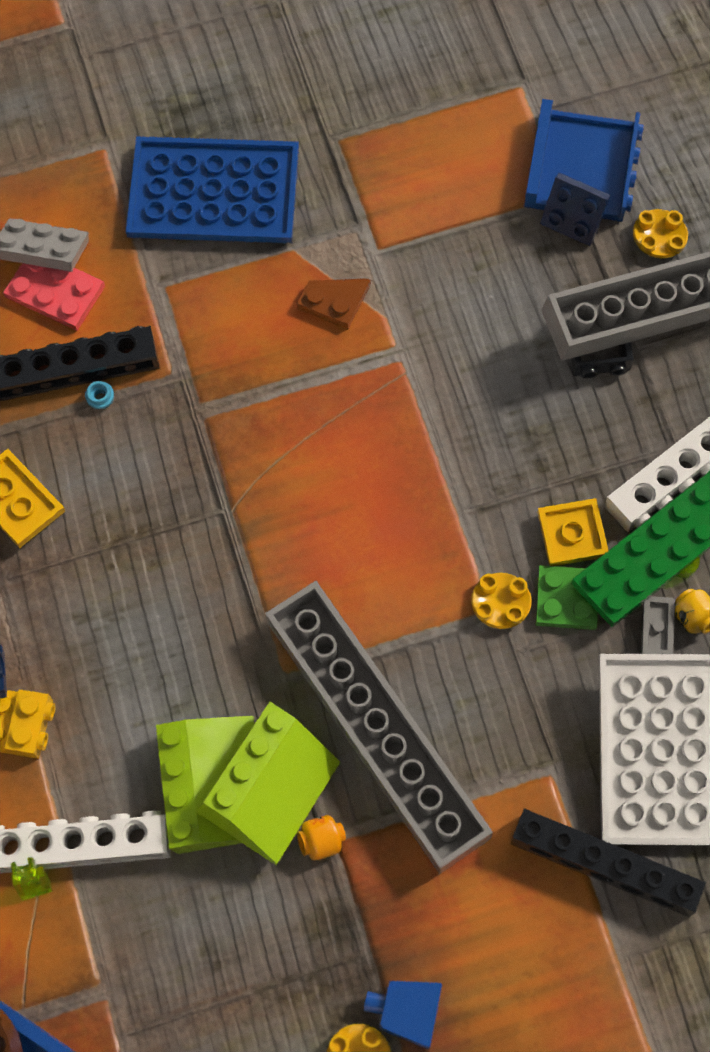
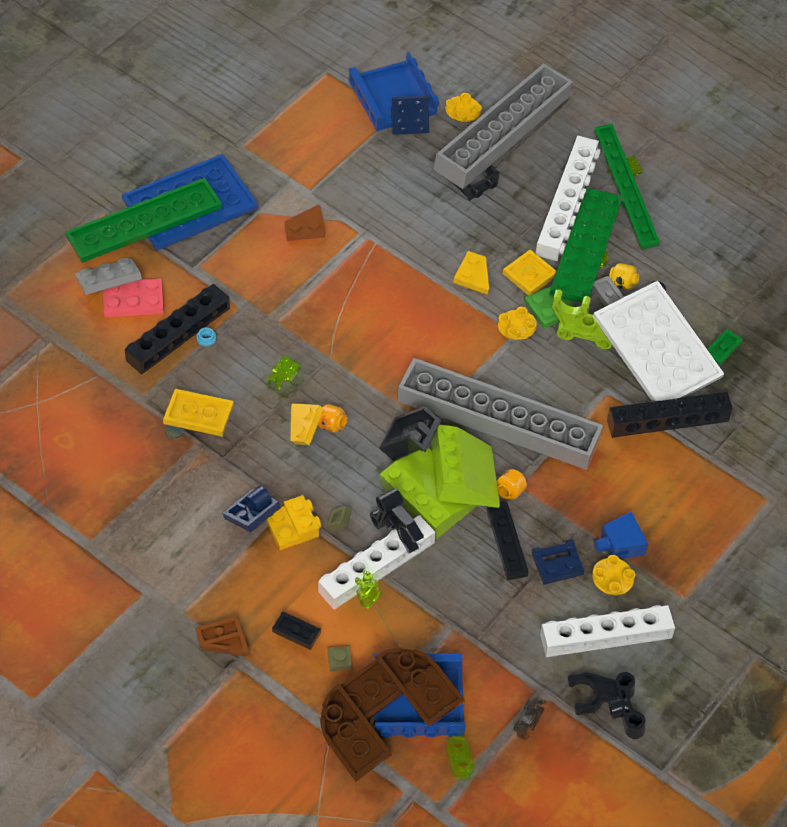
camera: 40 degrees left, 15 degrees down
none -> green plate [65,178,222,263]
none -> clear neon green plate [267,356,301,390]
none -> yellow wing [290,404,324,445]
none -> light orange head [318,404,348,433]
none -> olive plate [327,505,352,532]
none -> black piece [370,488,424,554]
none -> black window [379,406,441,461]
none -> yellow wing [453,251,489,295]
none -> black plate [486,502,529,581]
none -> dark blue plate [532,540,584,585]
none -> lime piece [552,290,612,349]

